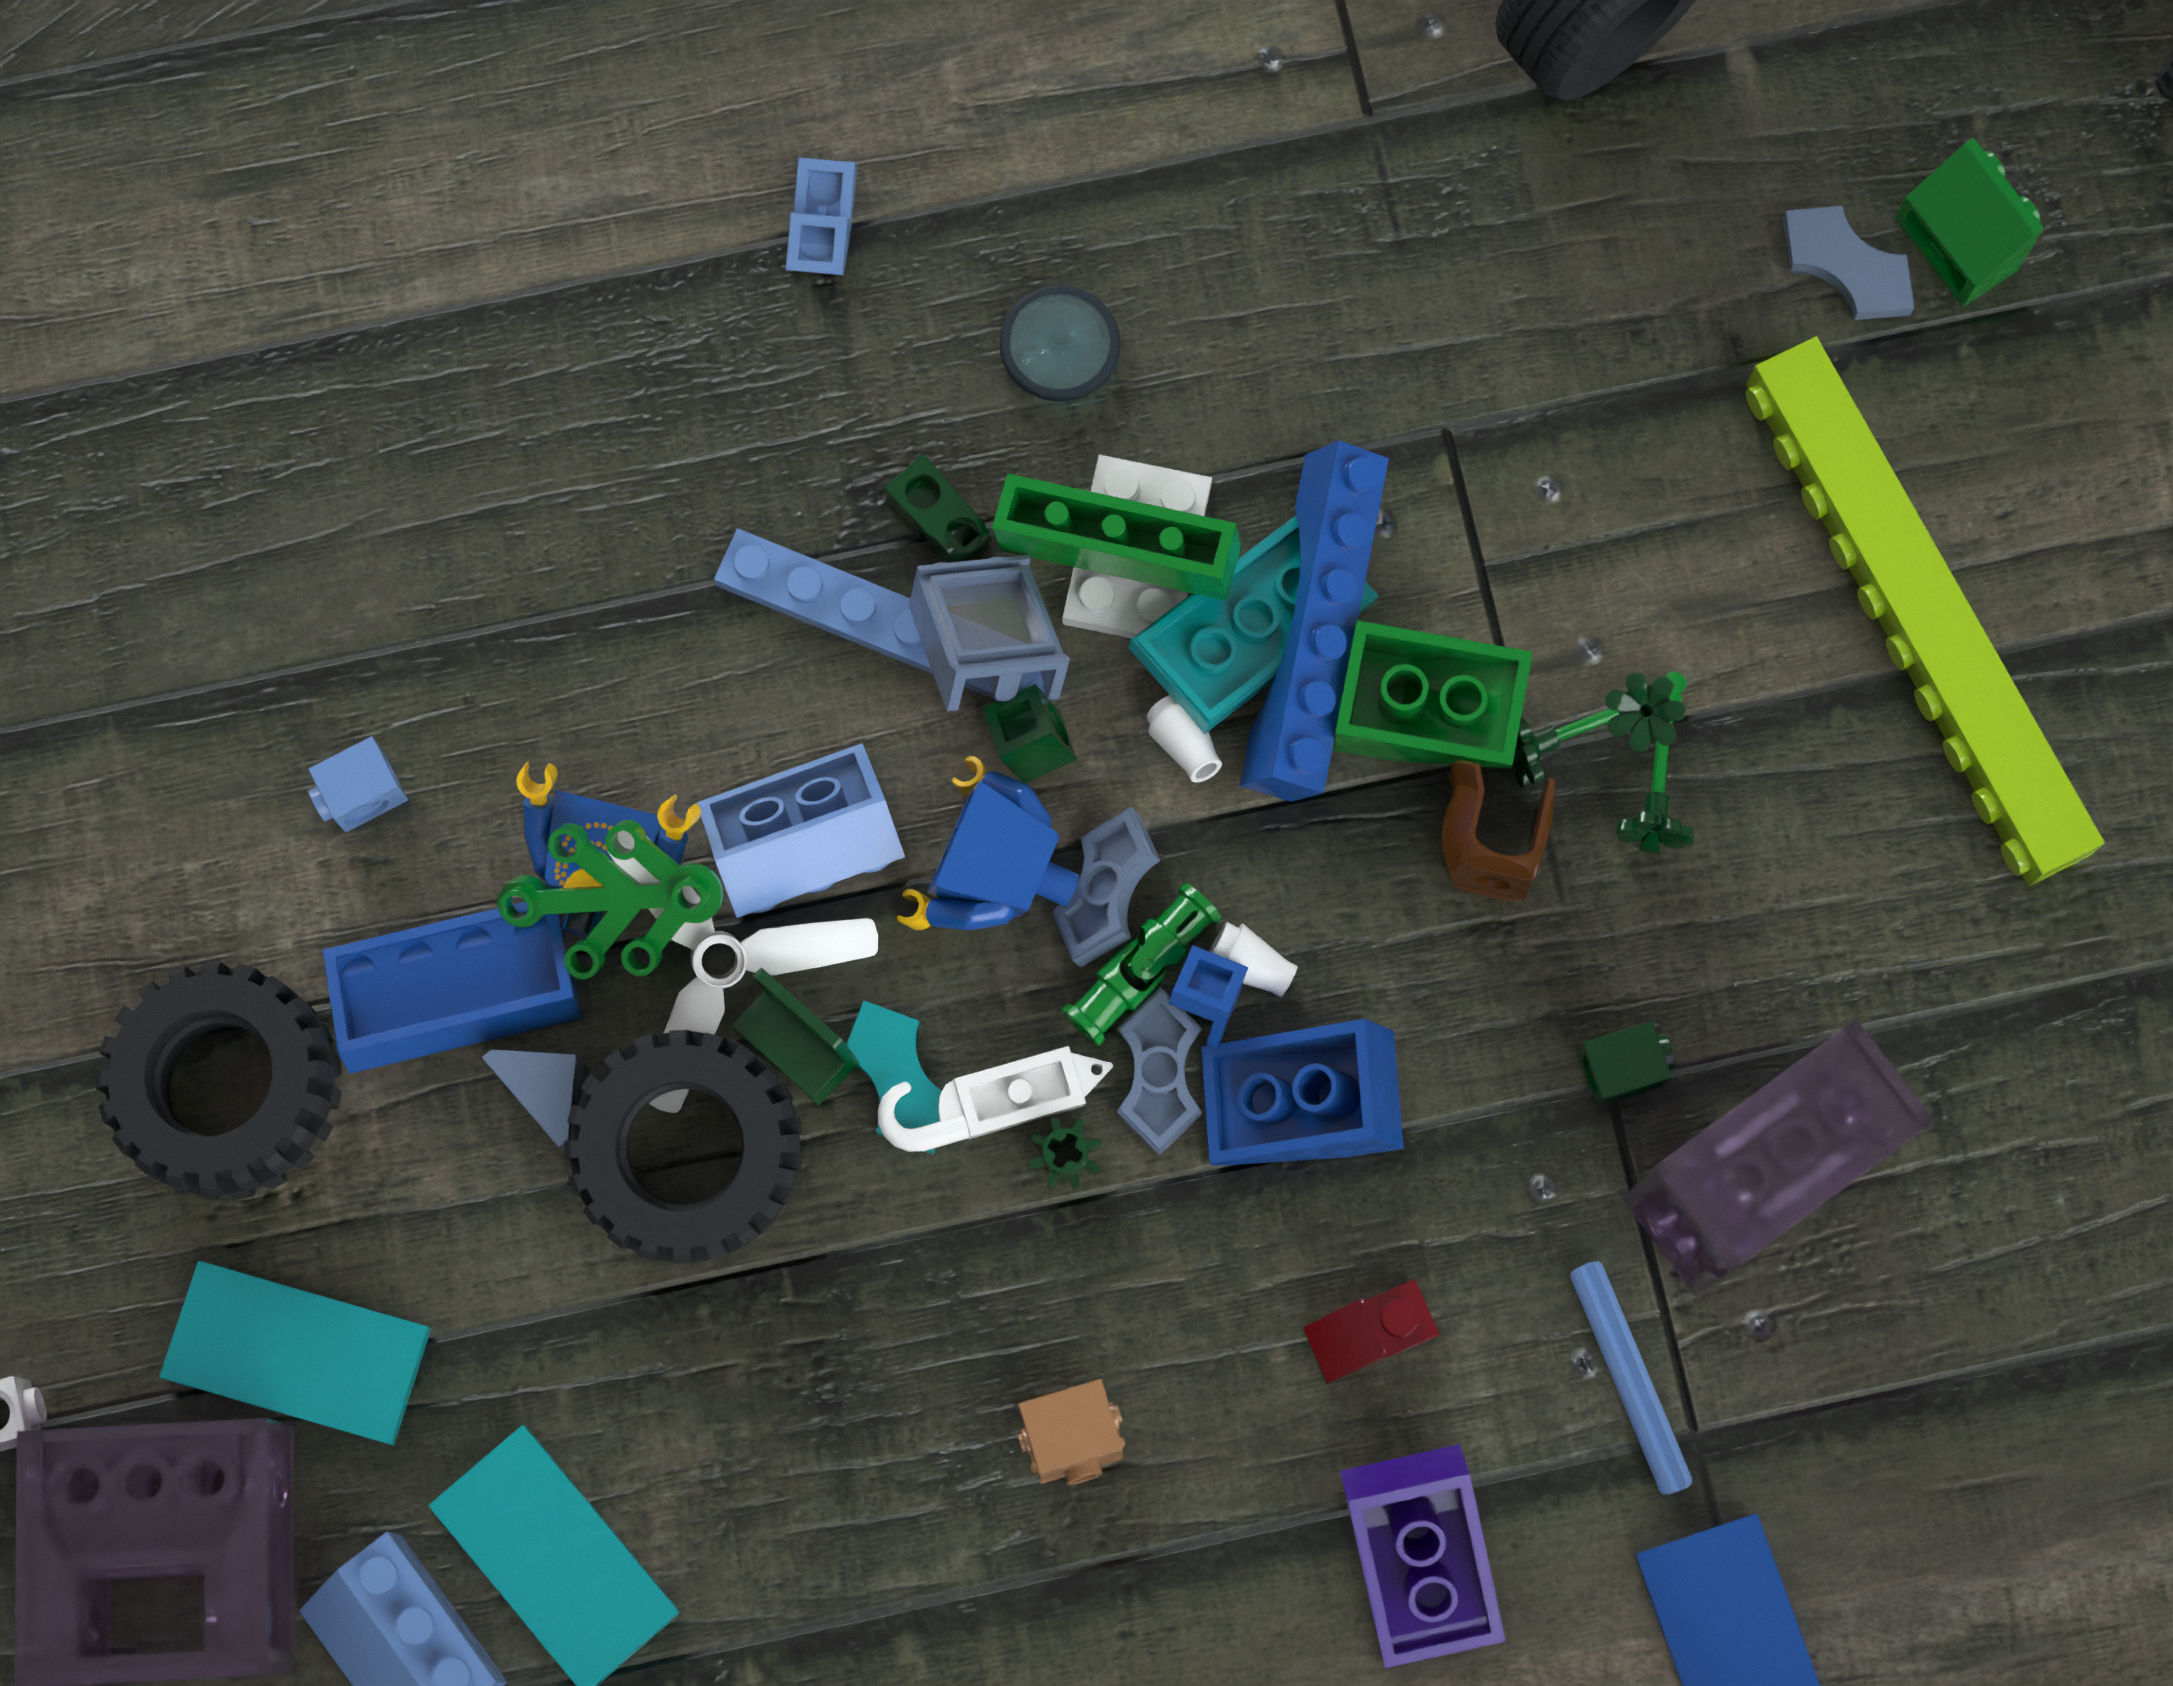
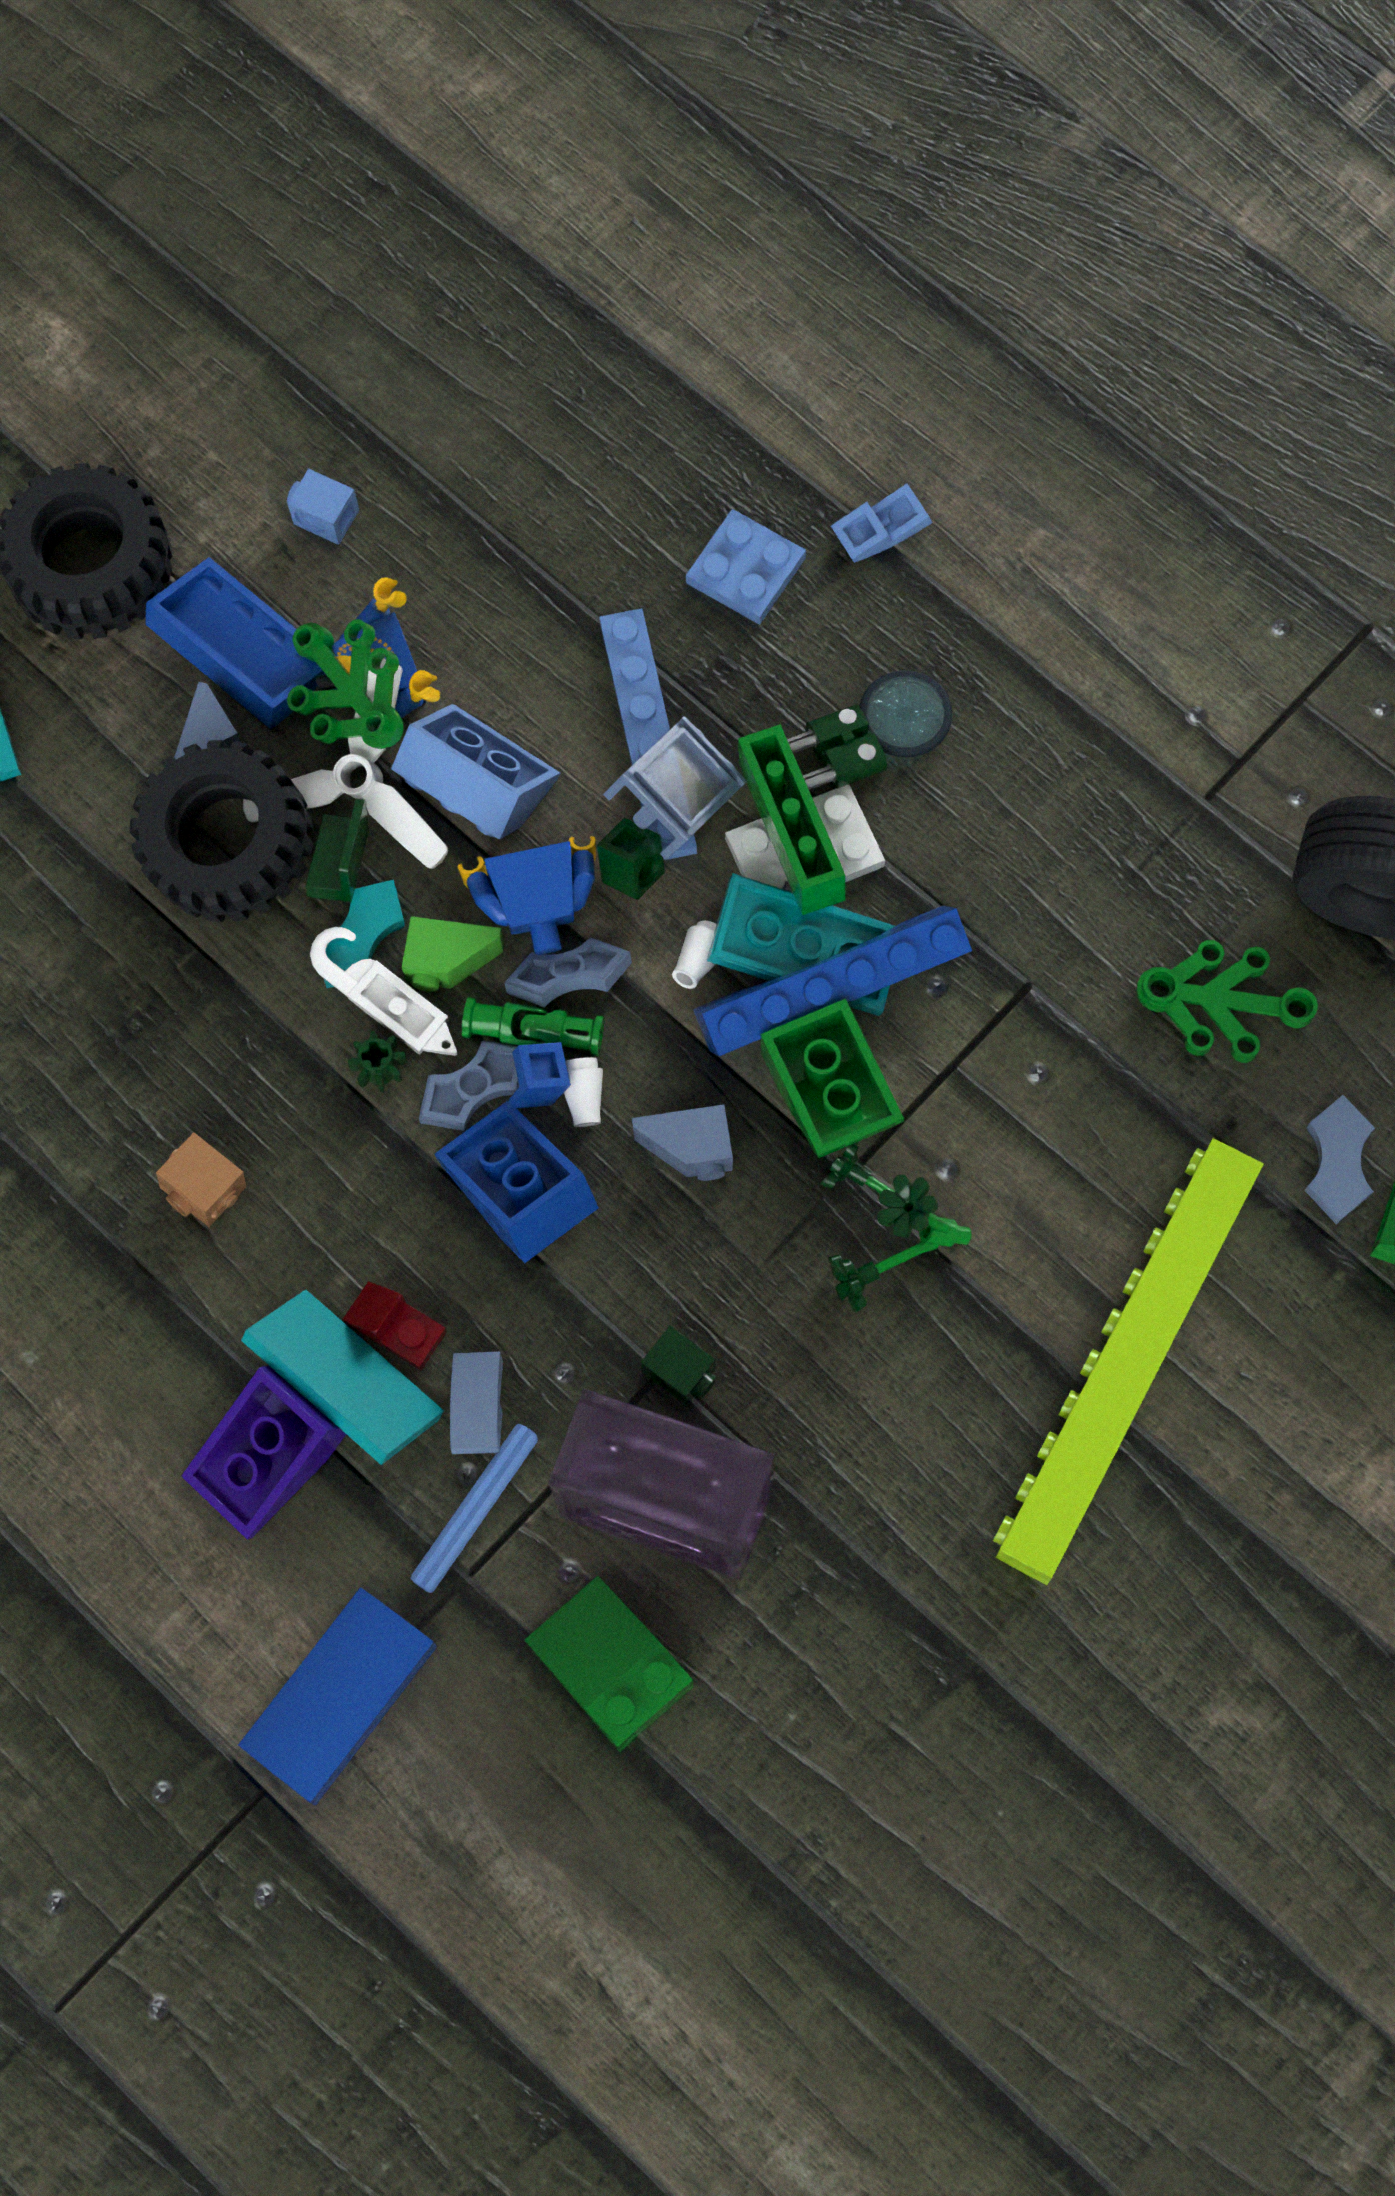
camera: 55 degrees right, 5 degrees down
dark green leg [883,453,992,563] -> none
reddish brown piece [1442,761,1555,902] -> none
none -> teal tile [241,1289,444,1465]
none -> bright green slope [402,916,504,992]
none -> sand blue slope [450,1352,503,1454]
none -> green slope [524,1576,694,1752]
none -> sand blue slope [632,1104,733,1181]
none -> medium blue plate [686,509,806,625]
none -> dark green piece [787,704,887,790]
none -> green plant [1136,940,1318,1063]

